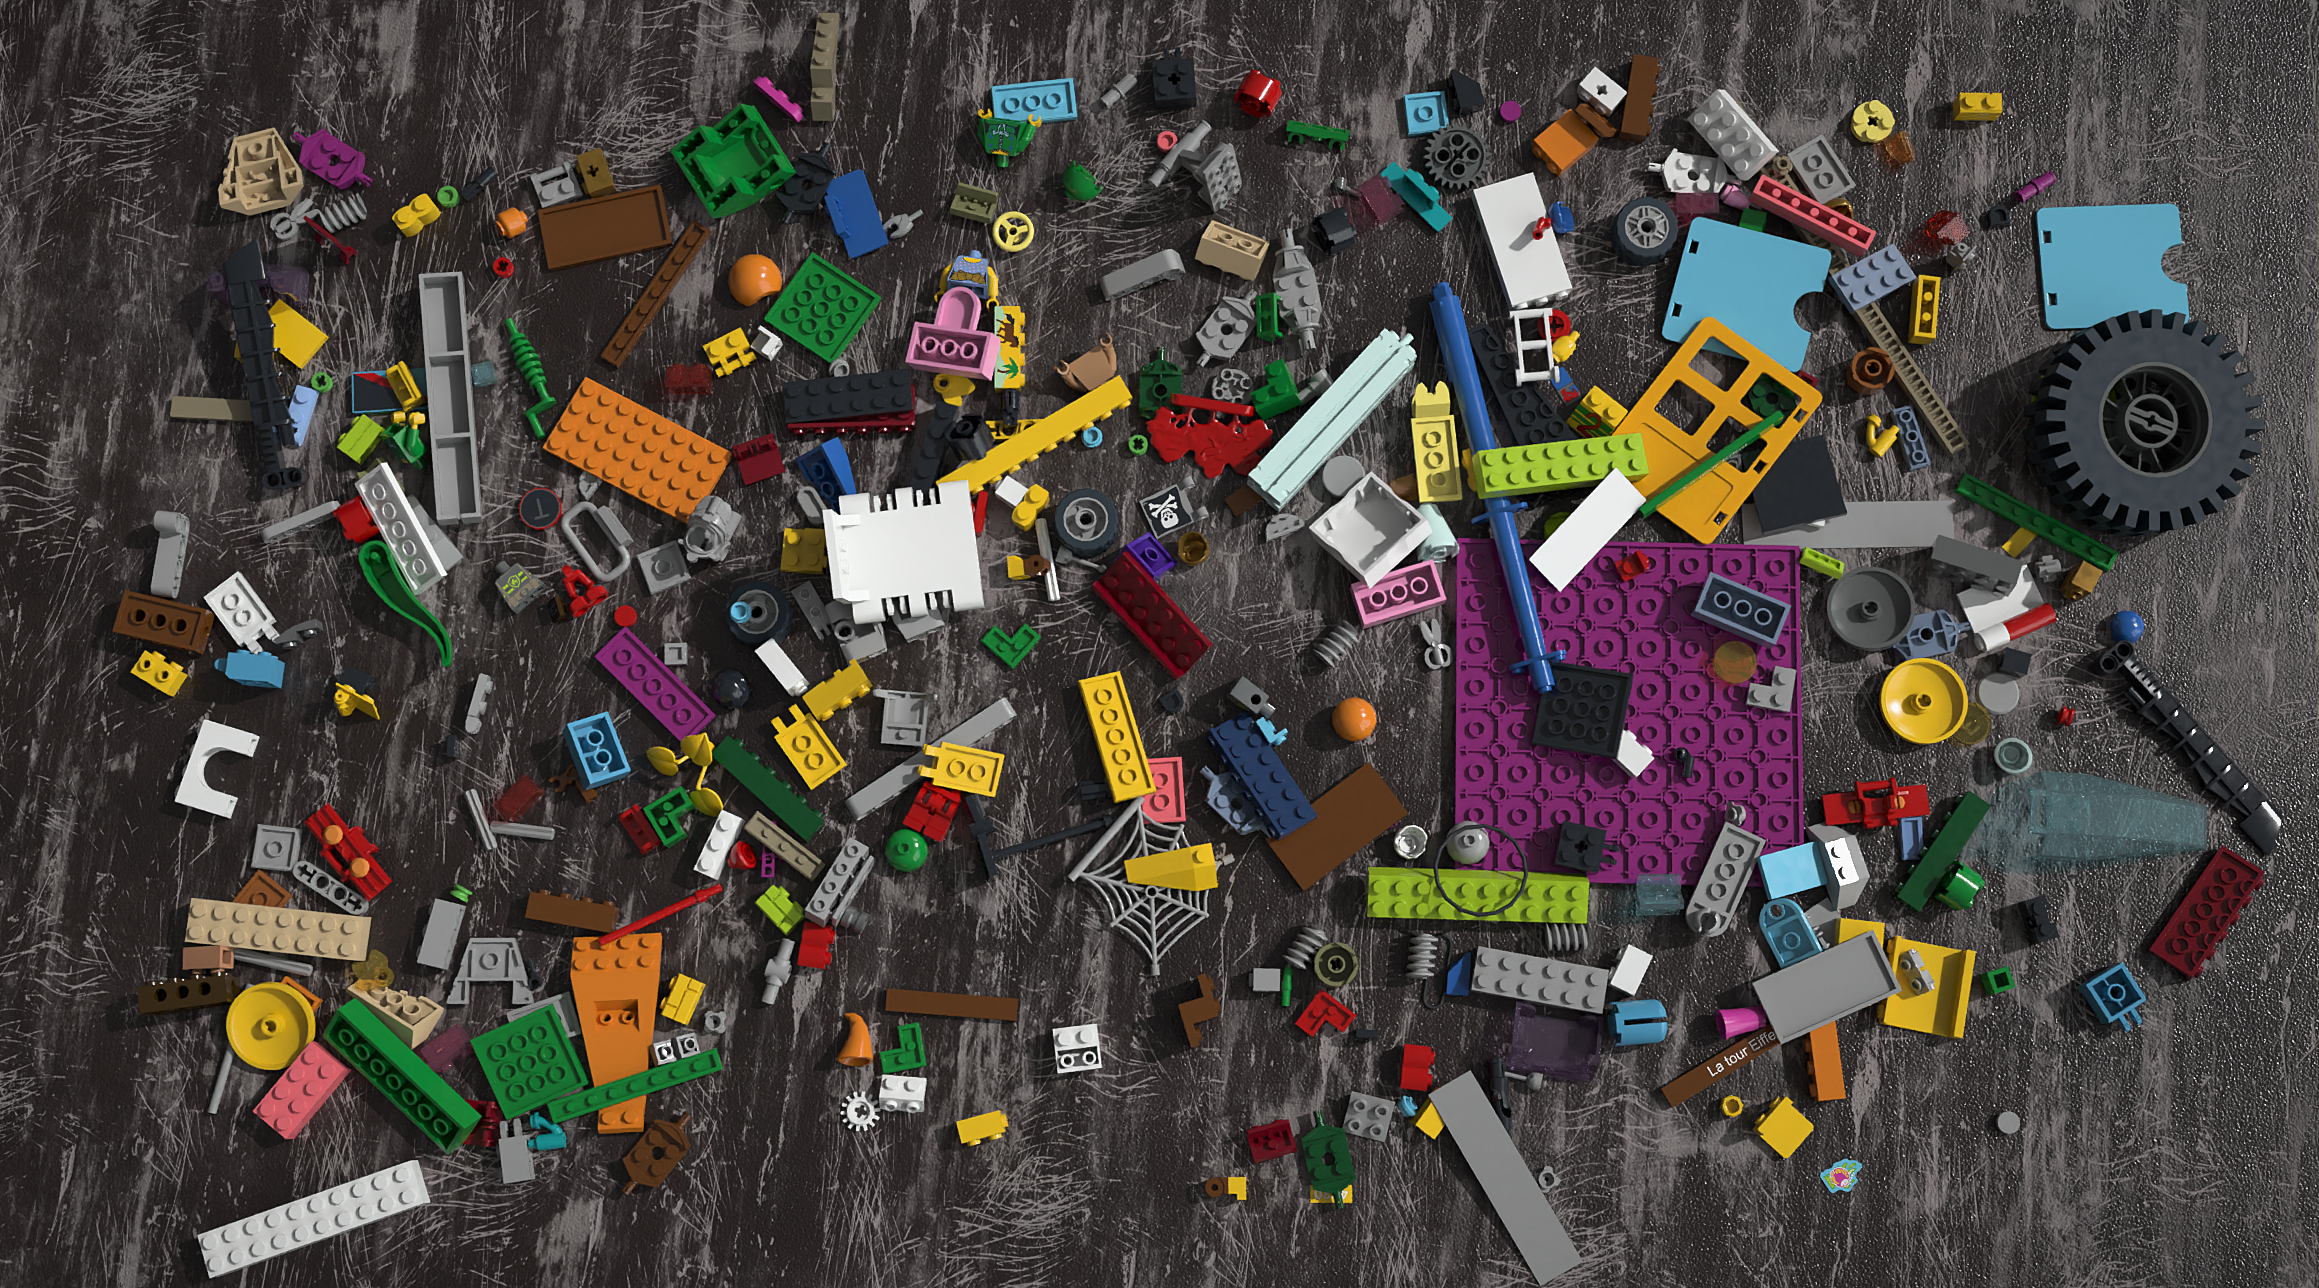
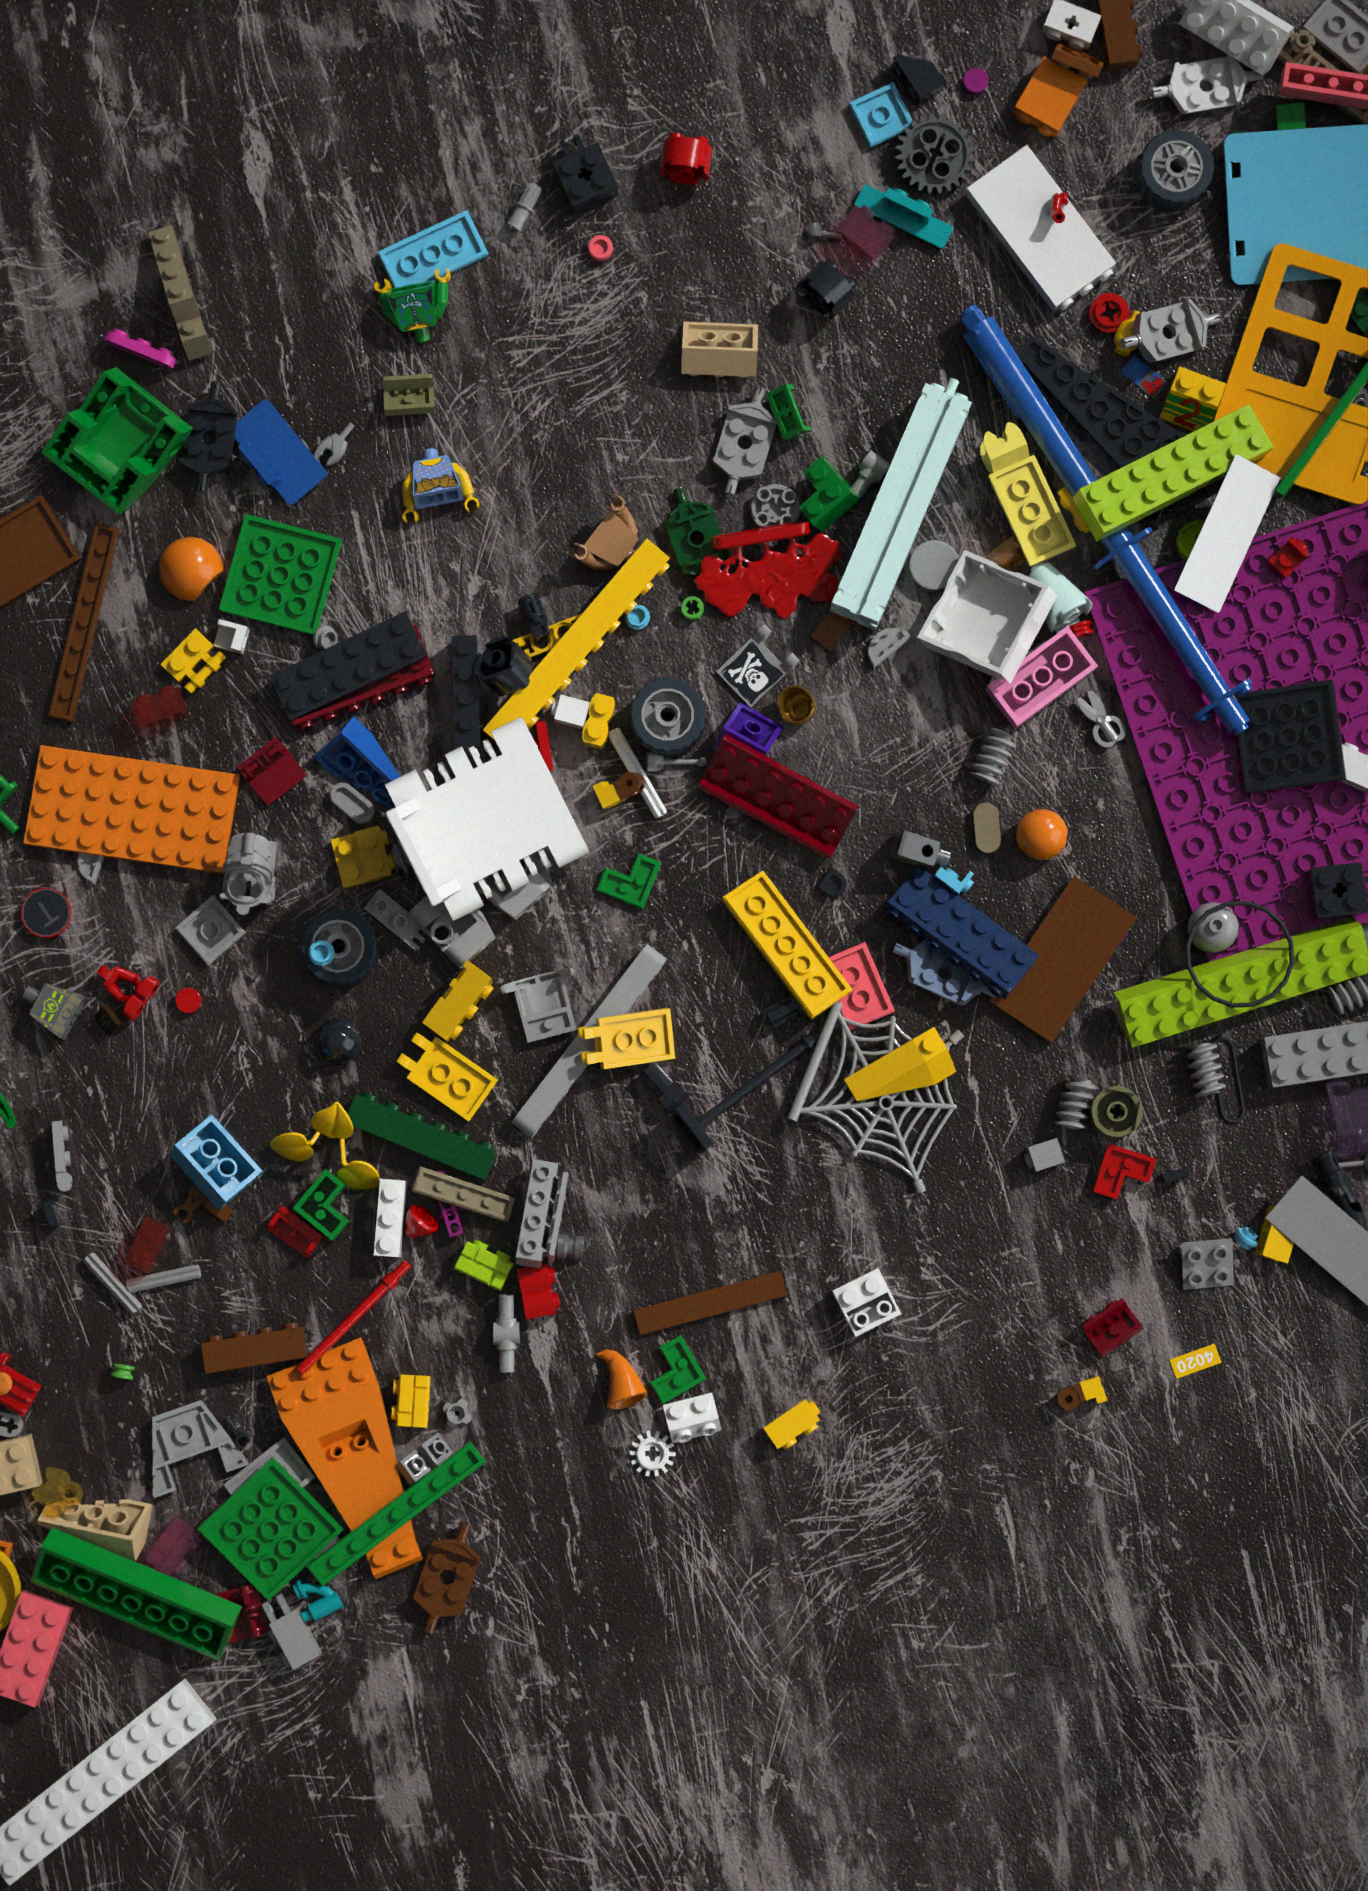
camera: 25 degrees left, 5 degrees up
light grey brick [416,898,466,970] -> none
light grey bar [561,501,634,582] -> none
magenta plate [595,626,716,742] -> none
light grey tile [665,643,687,666] -> none
white brick [755,638,809,697] -> none
green cylinder [885,829,928,872] -> none
red hips [902,780,961,842] -> none
bright pink brick [905,287,1001,381] -> none
yellow plate [933,373,975,407] -> none
light yellow piece [992,211,1034,252] -> none
brick [995,306,1025,393] -> none
green cylinder [1062,161,1103,202] -> none
light grey beam [1099,249,1186,301] -> none
light grey plate [1147,120,1242,213] -> none
reddish brown bracket [1178,973,1221,1049] -> none
light grey plate [1272,229,1322,353] -> none
green piece [1280,964,1292,1007] -> none
green plate [1286,120,1350,151] -> none
dark green plate [1301,1110,1357,1209] -> none
white hair [1394,825,1428,859] -> none
red brick [1399,1044,1435,1091] -> none
blue slope [1446,951,1471,996] -> none
white piece [1509,308,1560,386] -> none
blue hair [1547,202,1574,233] -> none
clear pink brick [1672,193,1719,221] -> none
bright pink cone [1719,184,1751,210] -> none
none -> dark tan tile [973,803,1001,854]
none -> red bush [1069,620,1094,638]
none -> light grey plate [1120,299,1221,363]

